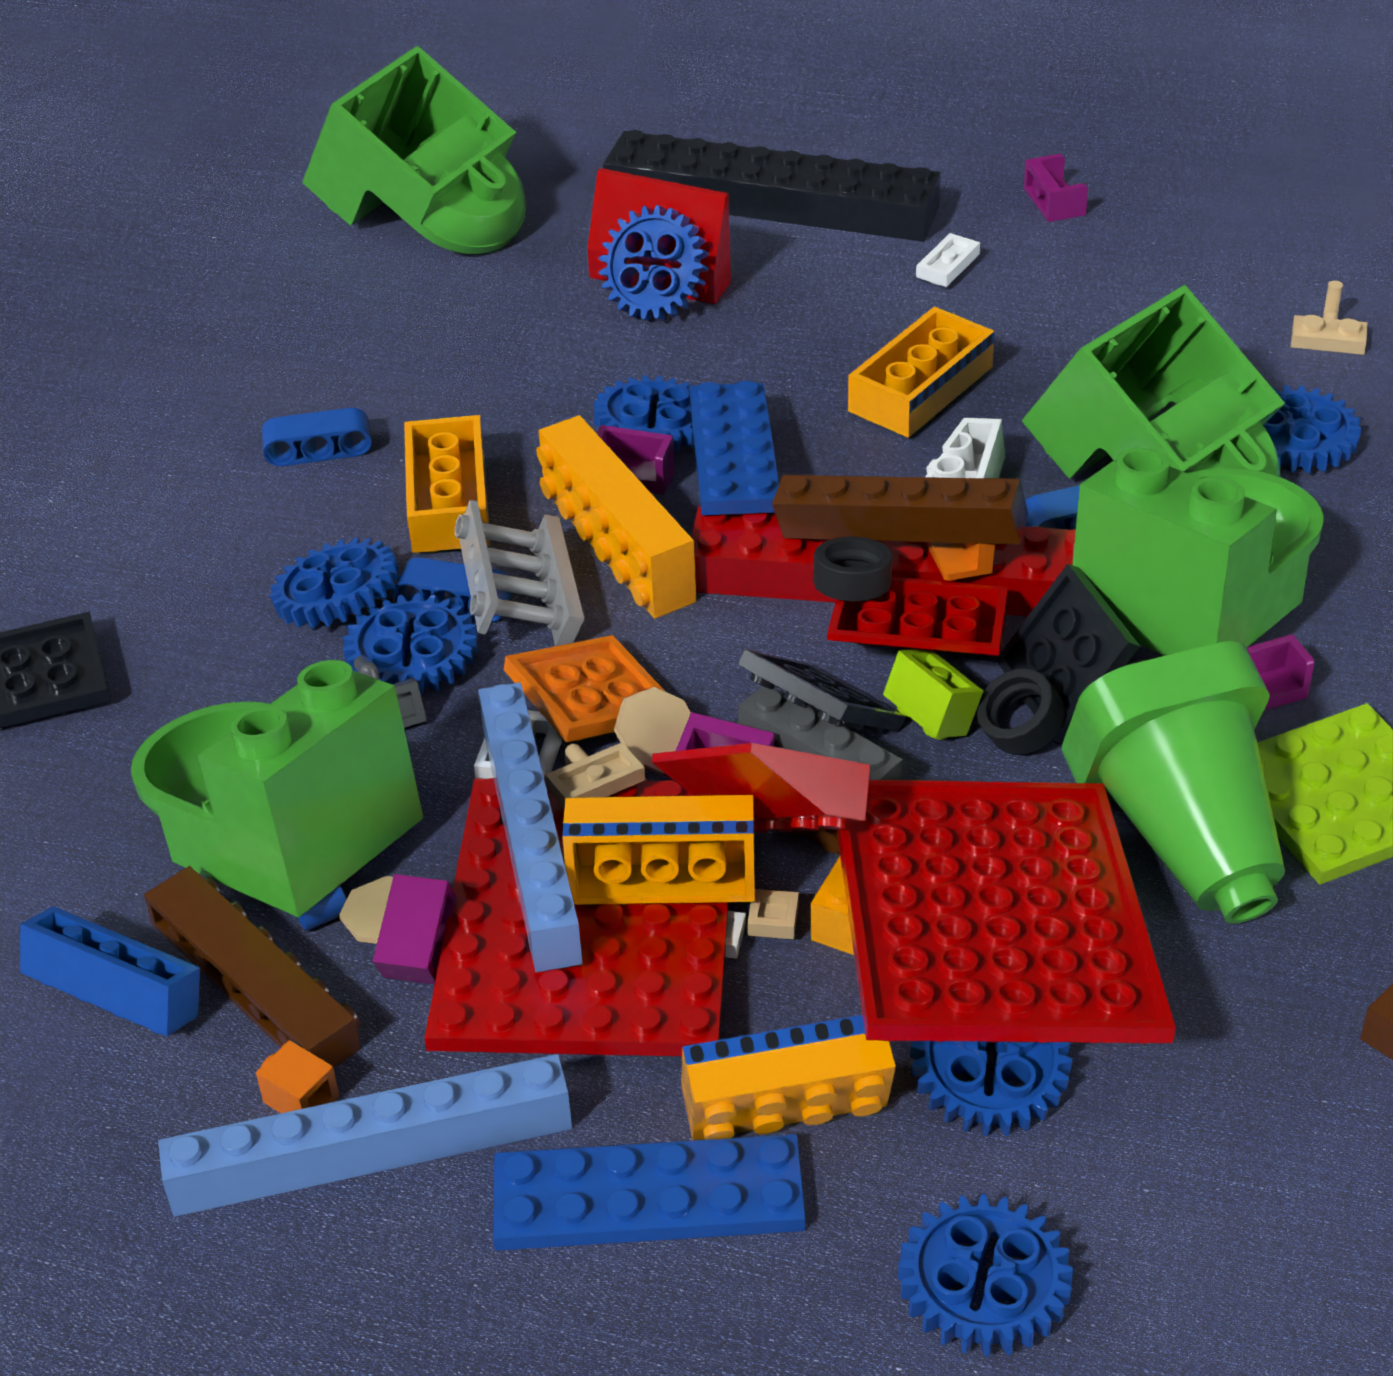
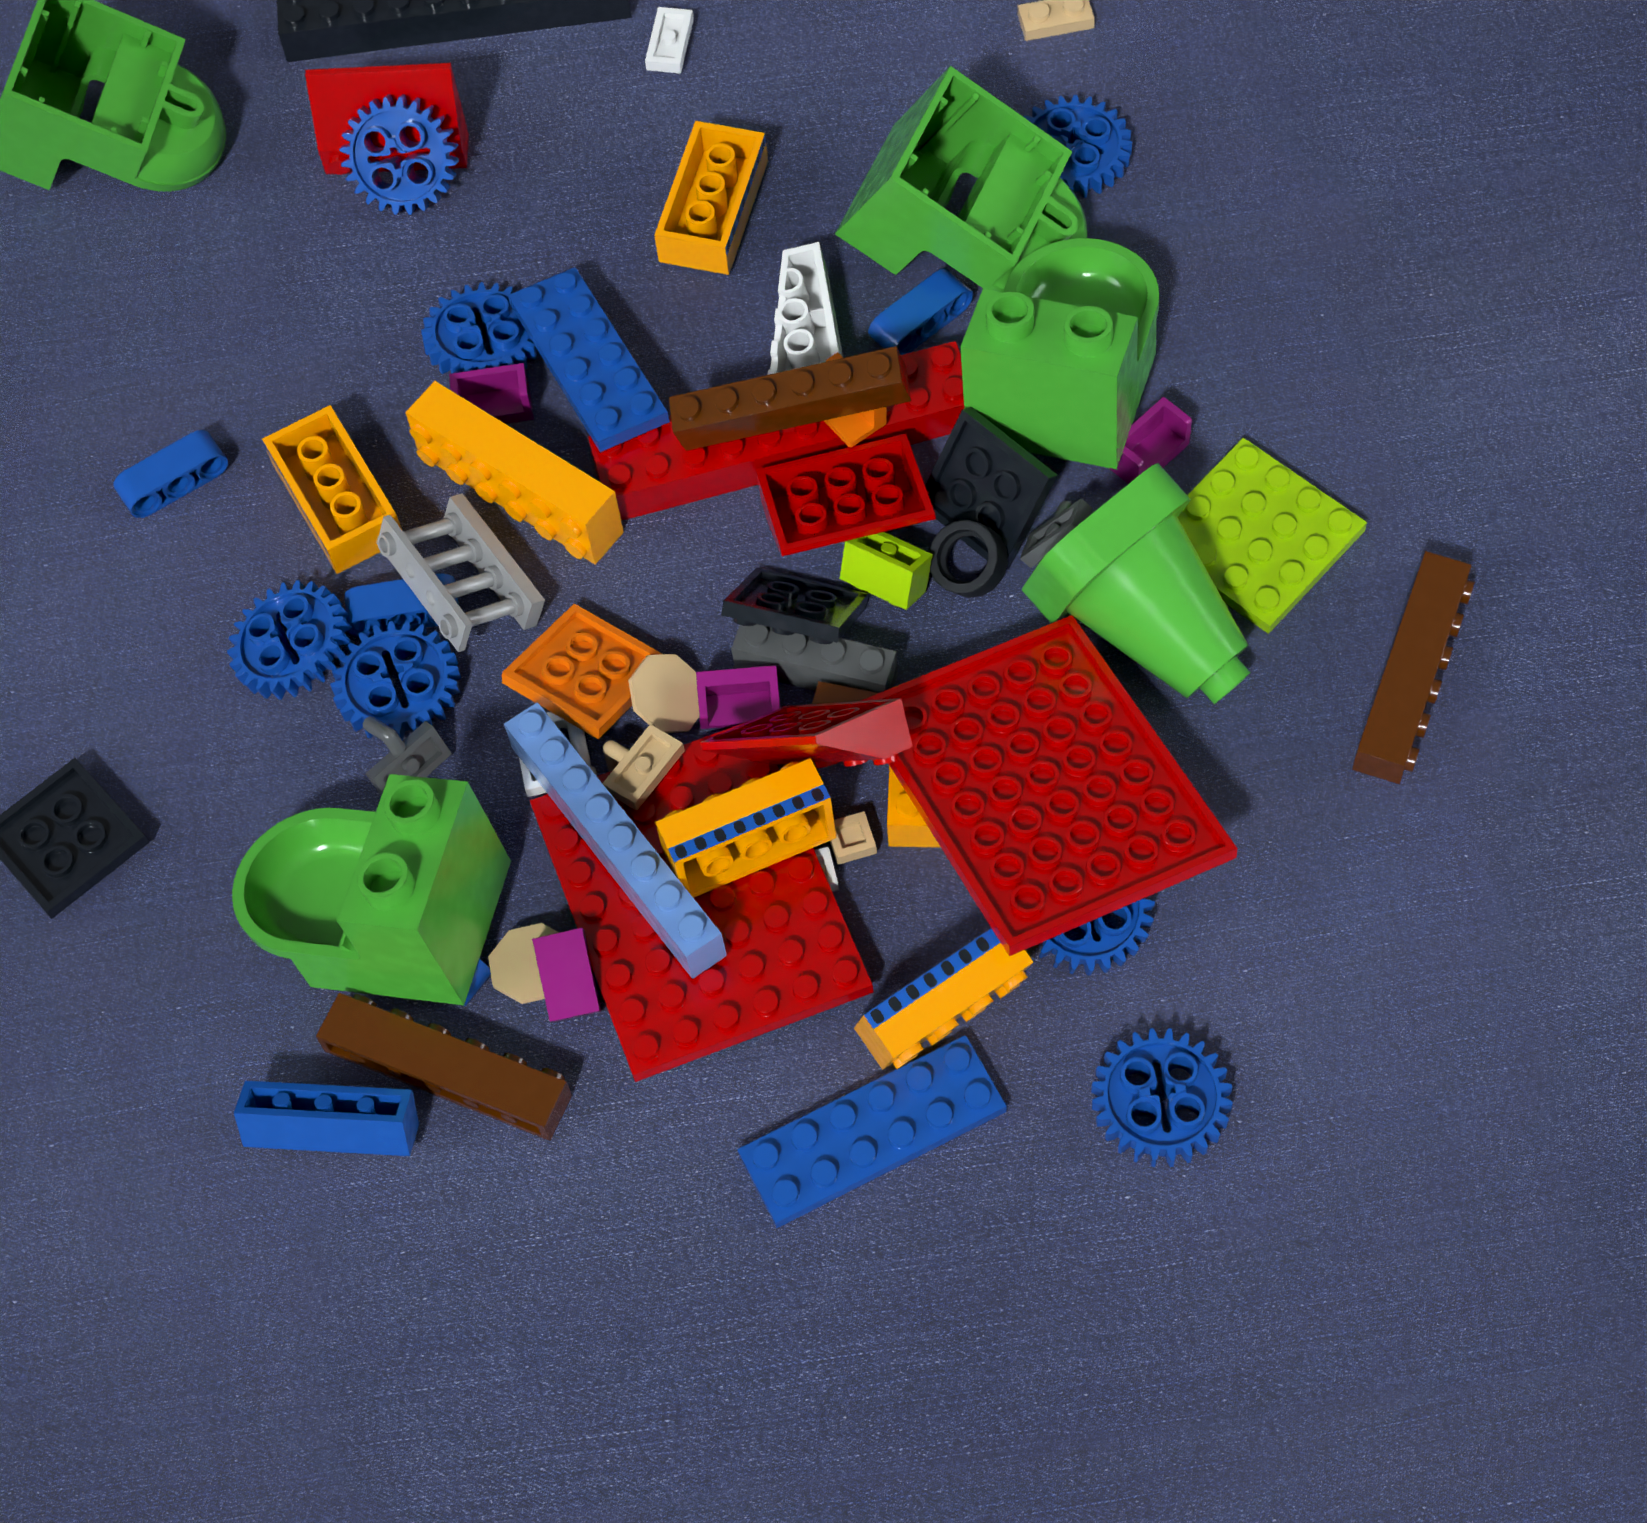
camera: 20 degrees left, 20 degrees up
medium blue brick [158,1054,572,1217] -> none
orange brick [256,1040,340,1113] -> none
black tyre [813,536,893,602] -> none

